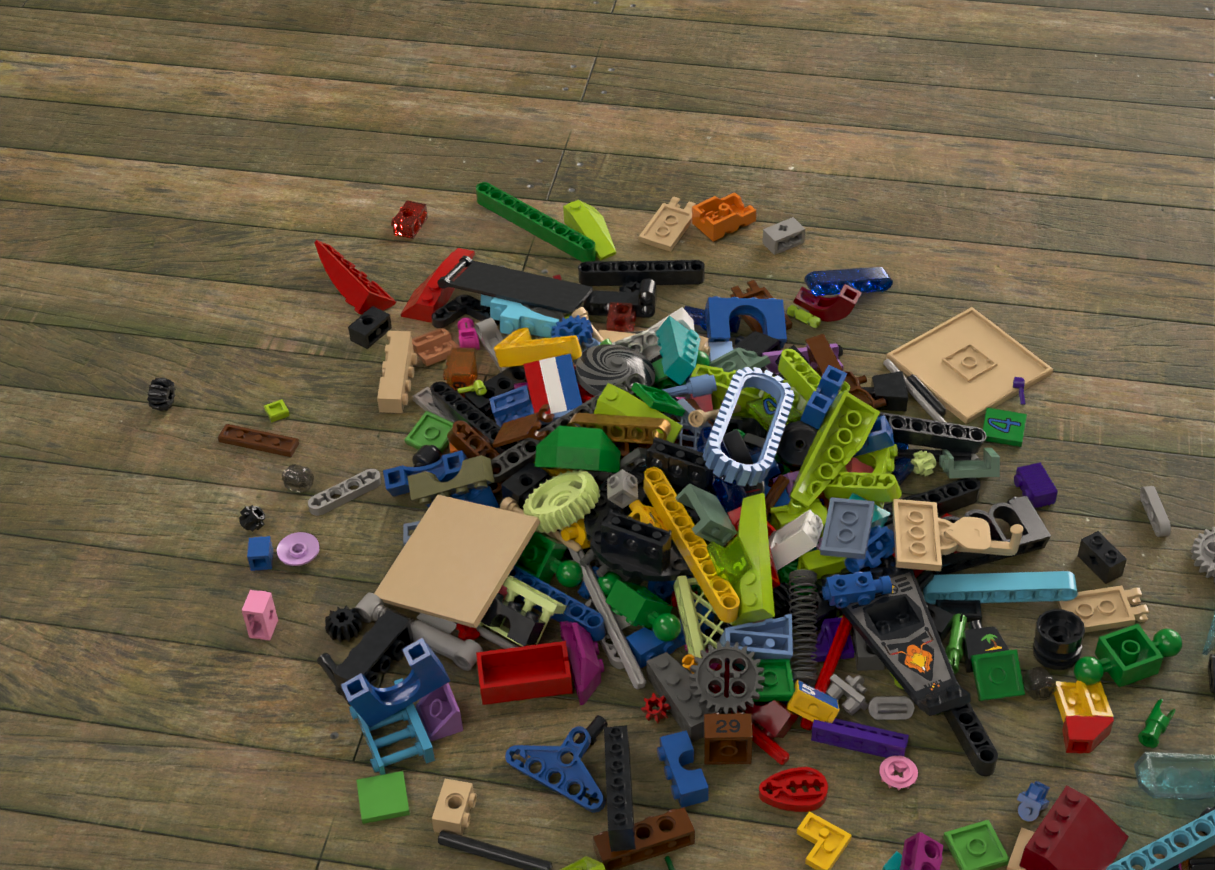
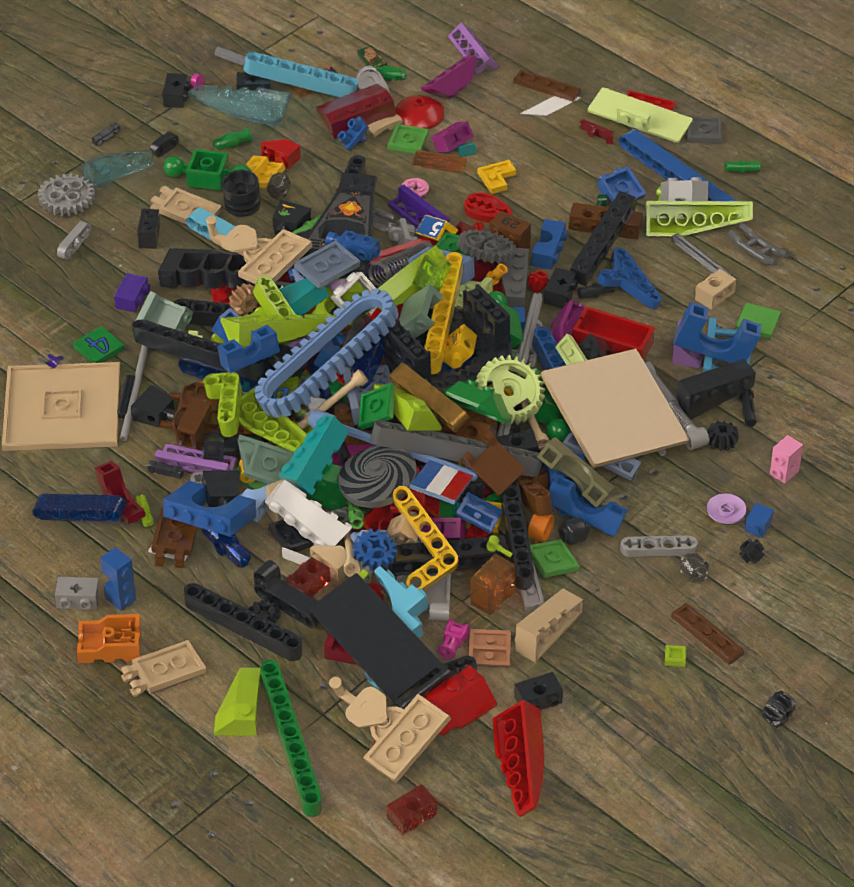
camera: 150 degrees left, 0 degrees up
light grey brick [607,469,638,508] -> none
green tile [971,649,1025,701] -> none
none -> blue arch [100,547,136,611]
none -> medium nougat gear [229,283,259,315]
none -> tan plate [329,677,451,783]
none -> clear orange tile [413,150,467,173]
none -> black brick [544,268,578,308]

